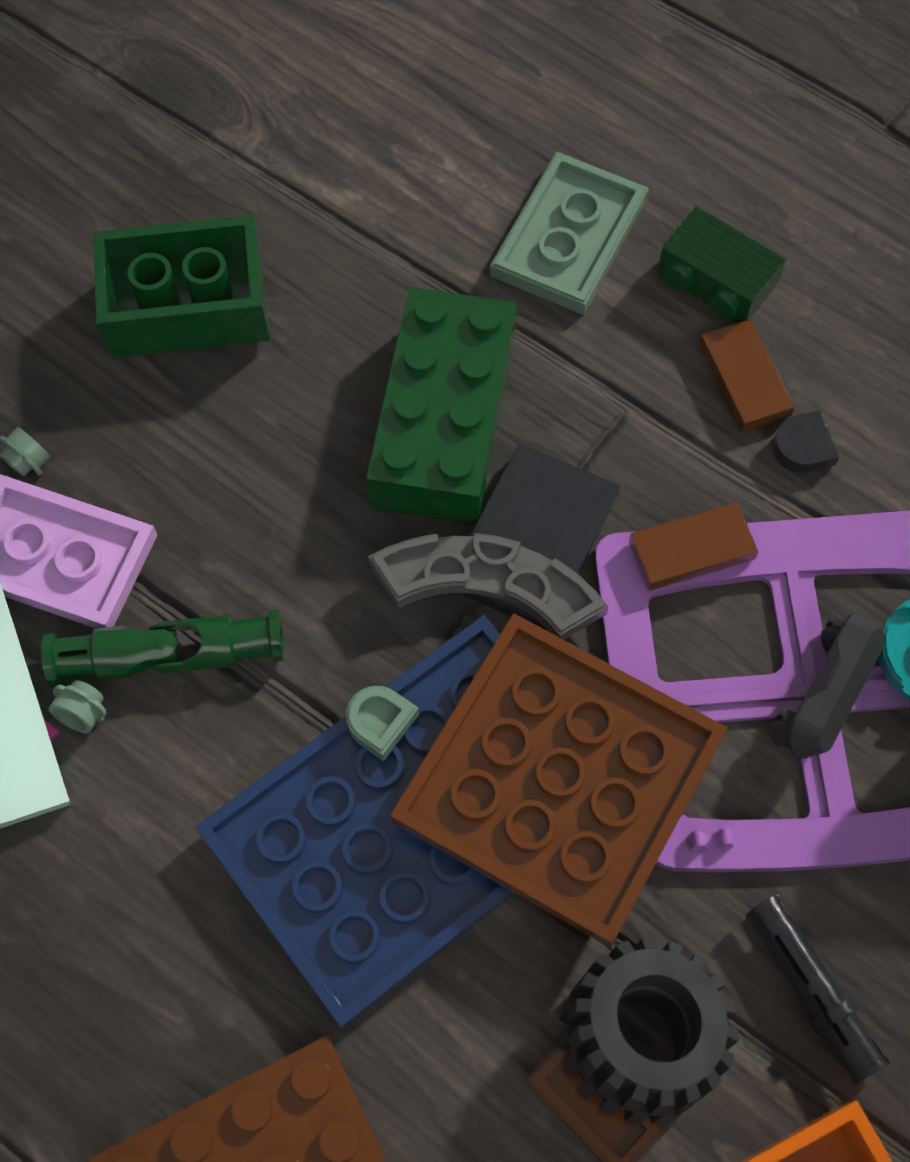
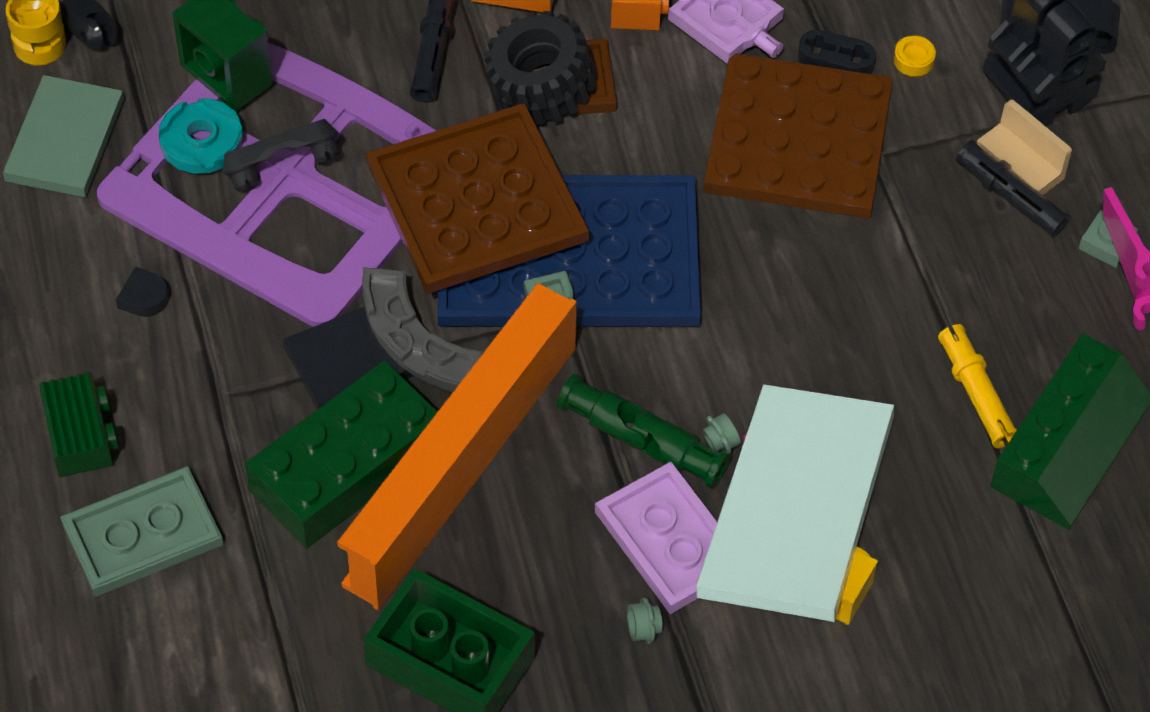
camera: 145 degrees left, 10 degrees down
reddish brown tile [629,502,759,591] -> none
reddish brown tile [699,319,795,432] -> none
none -> orange tile [337,283,577,611]

